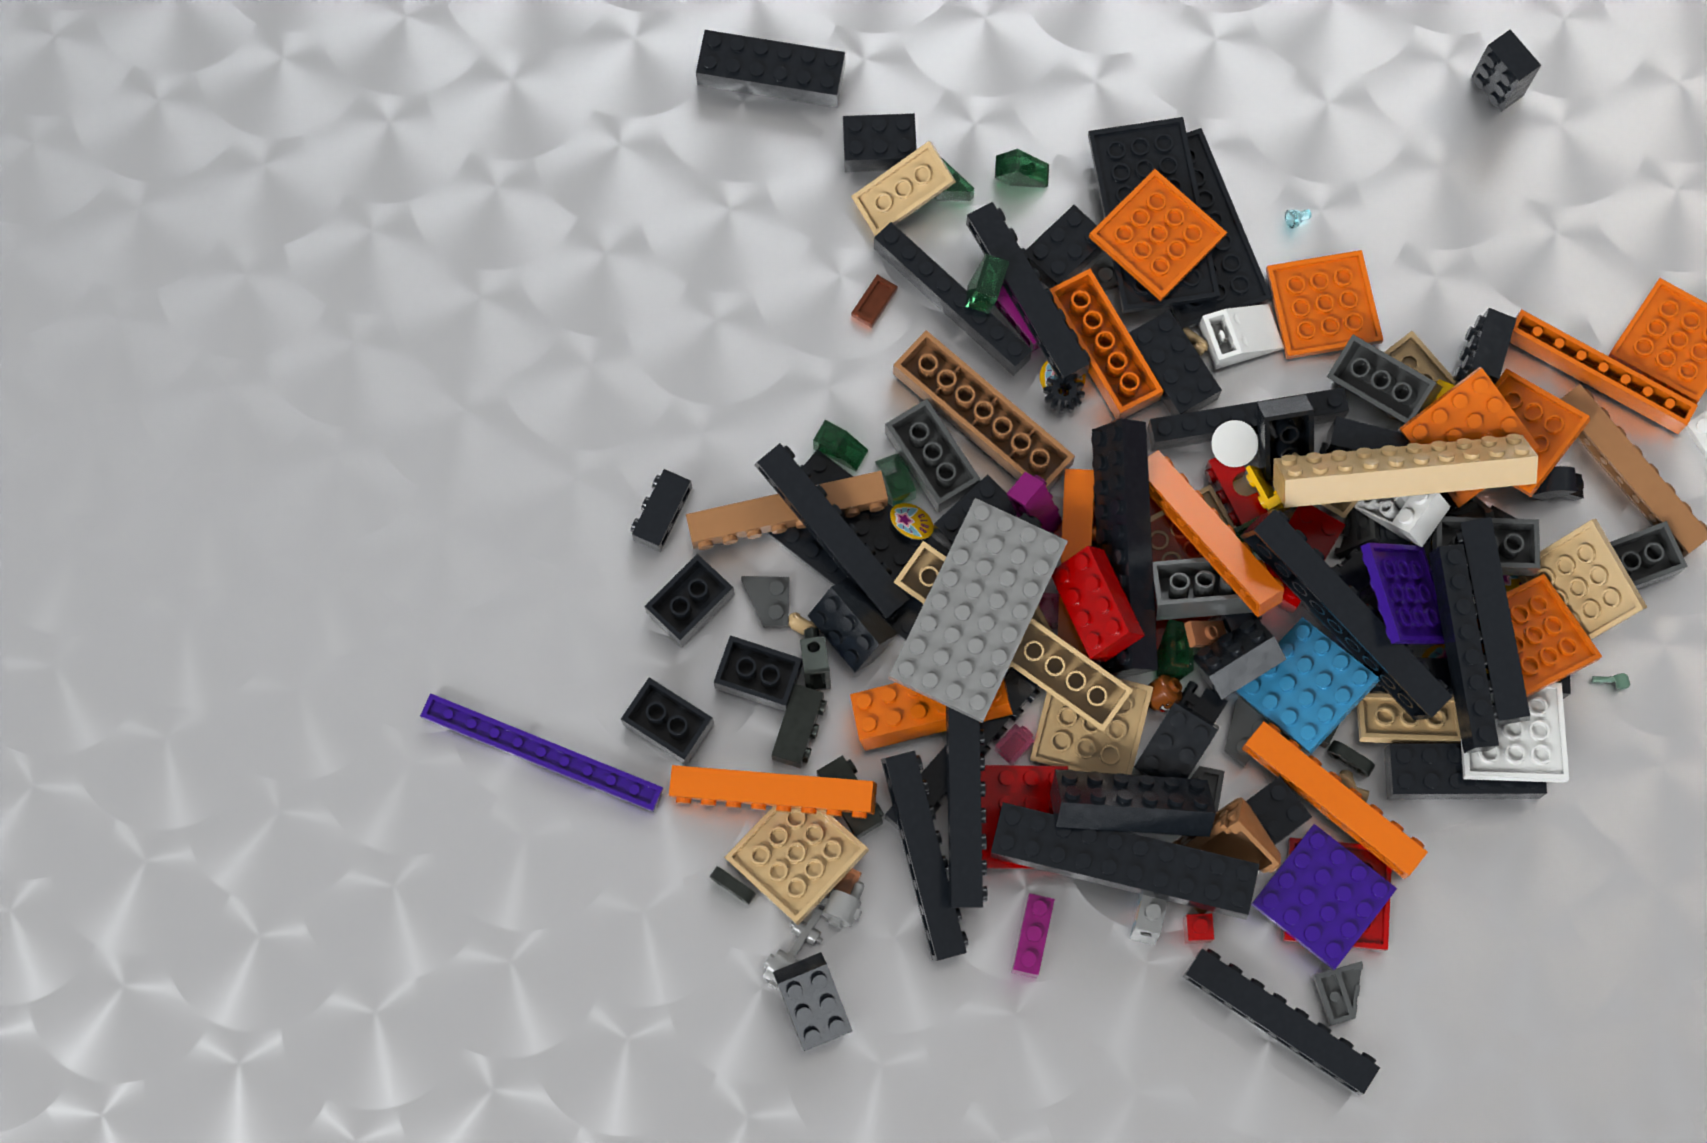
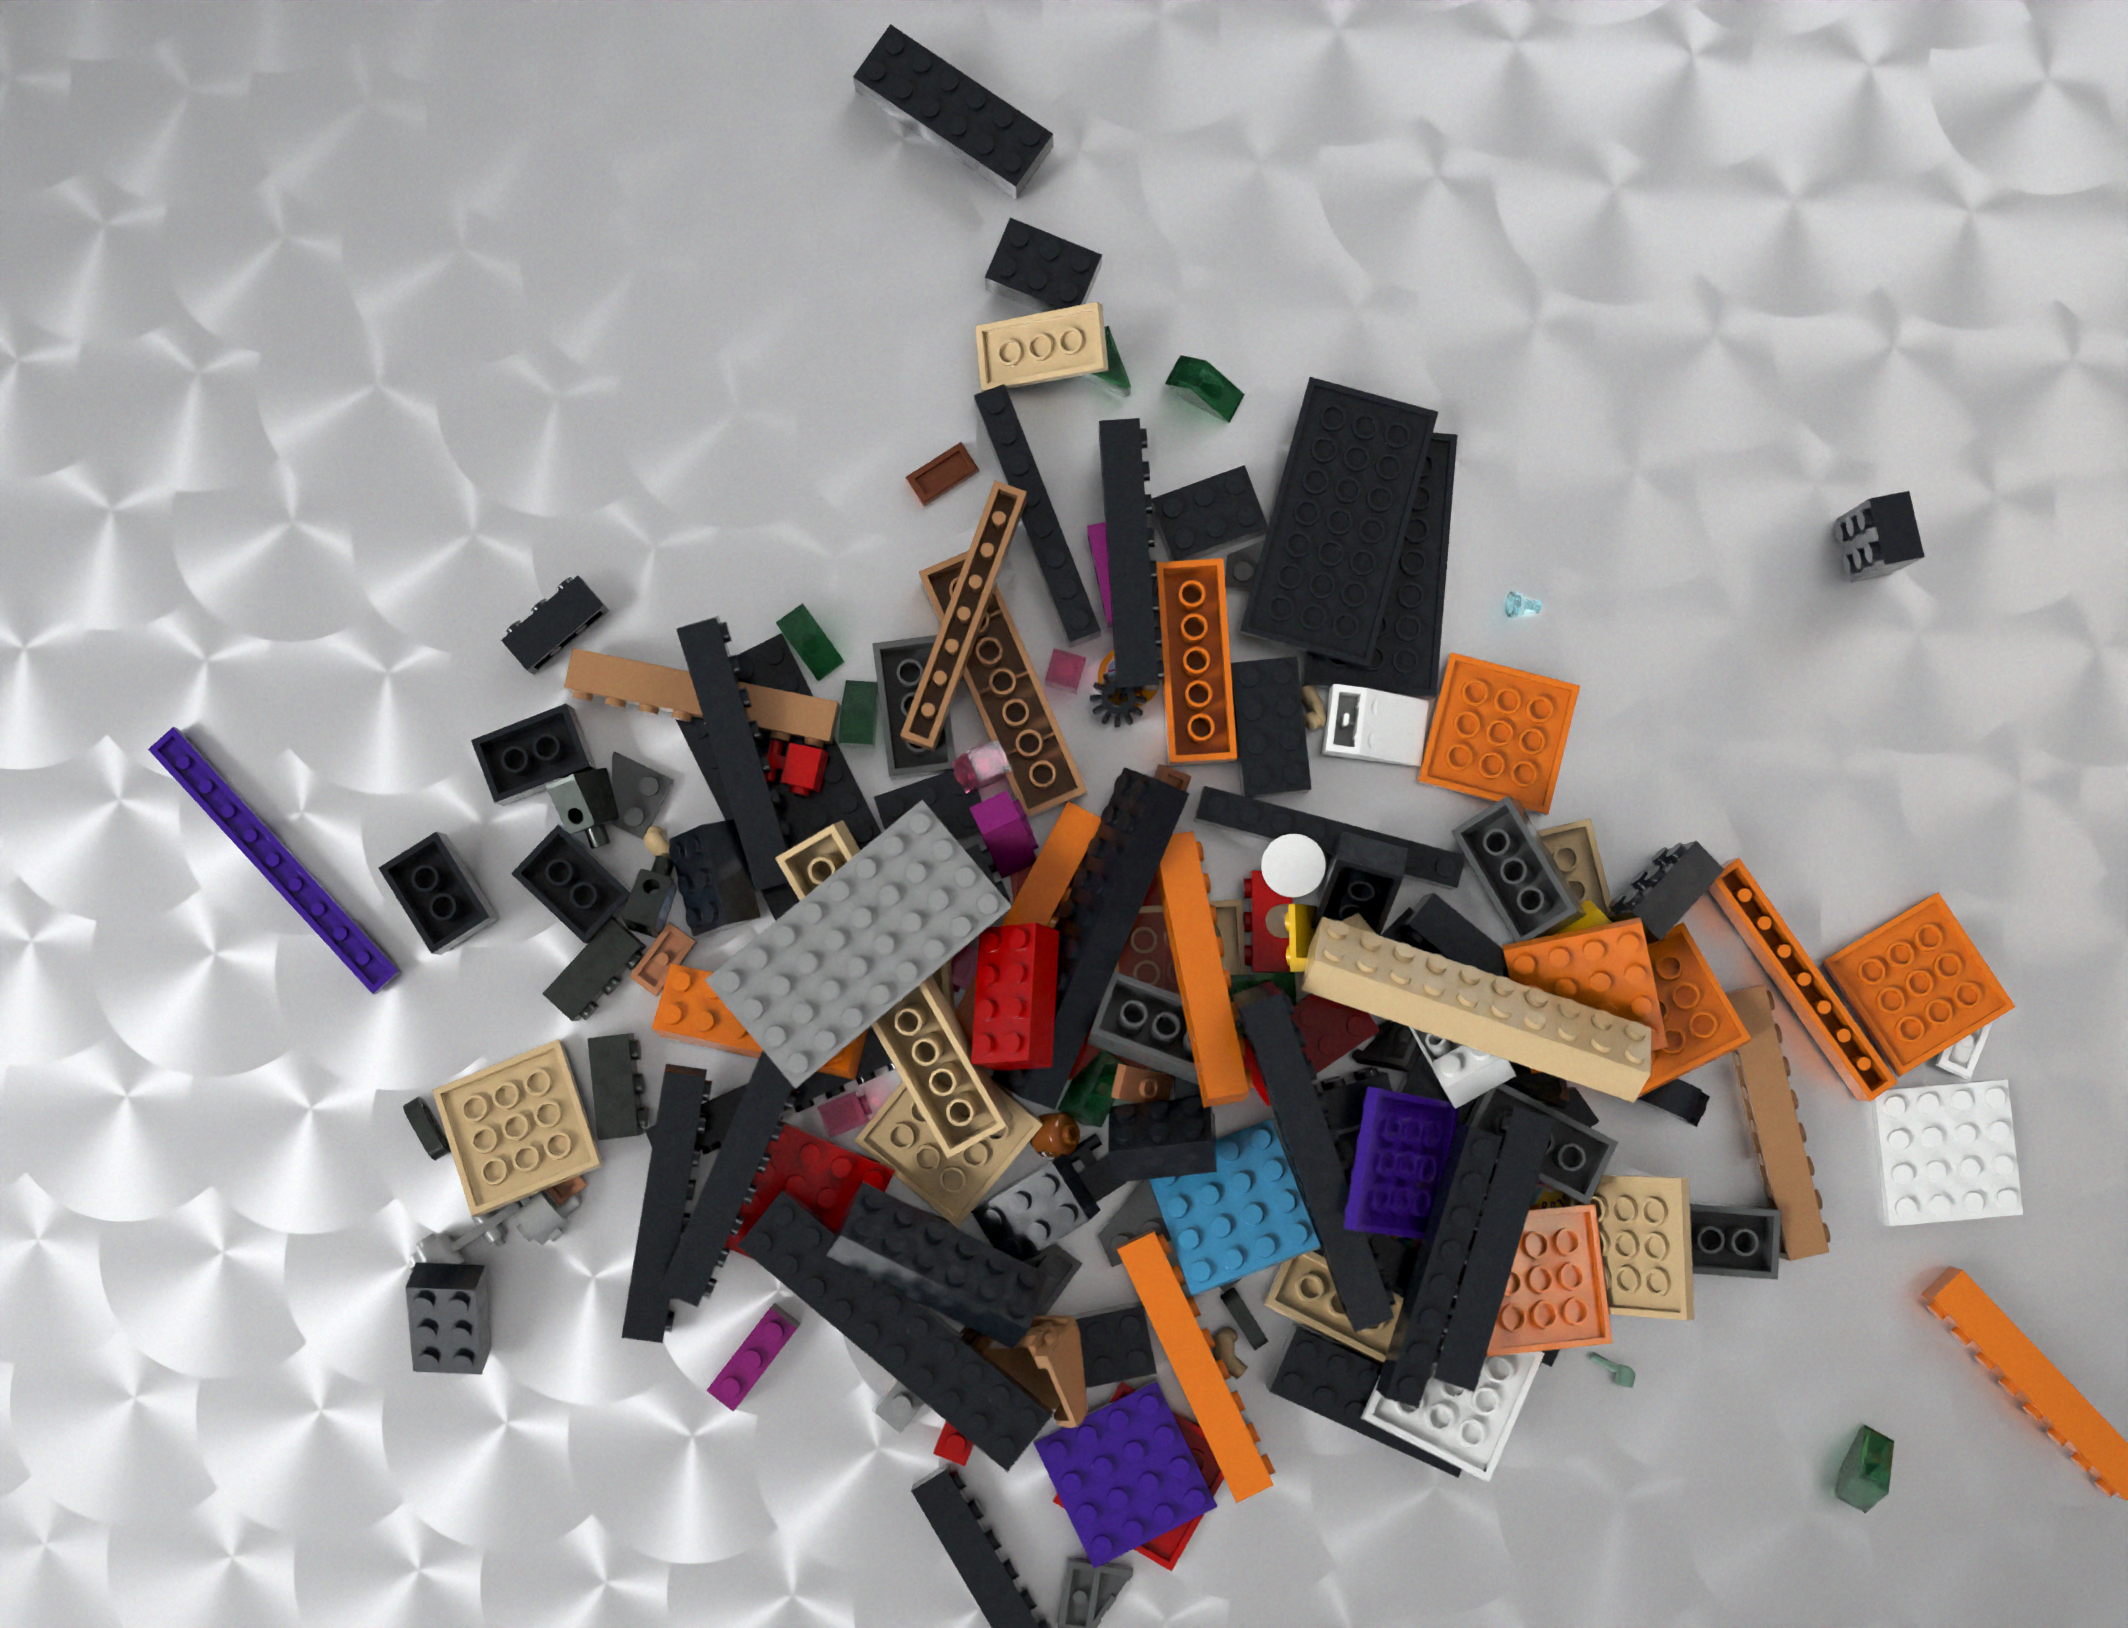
camera: 20 degrees right, 10 degrees up
orange brick [669,765,877,819] -> none
sticker [890,503,934,540] -> none
clear green slope [966,254,1009,314] -> none
orange plate [1089,169,1227,301] -> none
none -> pearl dark grey torso [546,767,619,849]
none -> nougat plate [629,922,697,996]
none -> red brick [767,740,829,796]
none -> medium nougat brick [900,480,1027,752]
none -> clear pink brick [952,740,1013,794]
none -> clear pink brick [1045,648,1086,695]

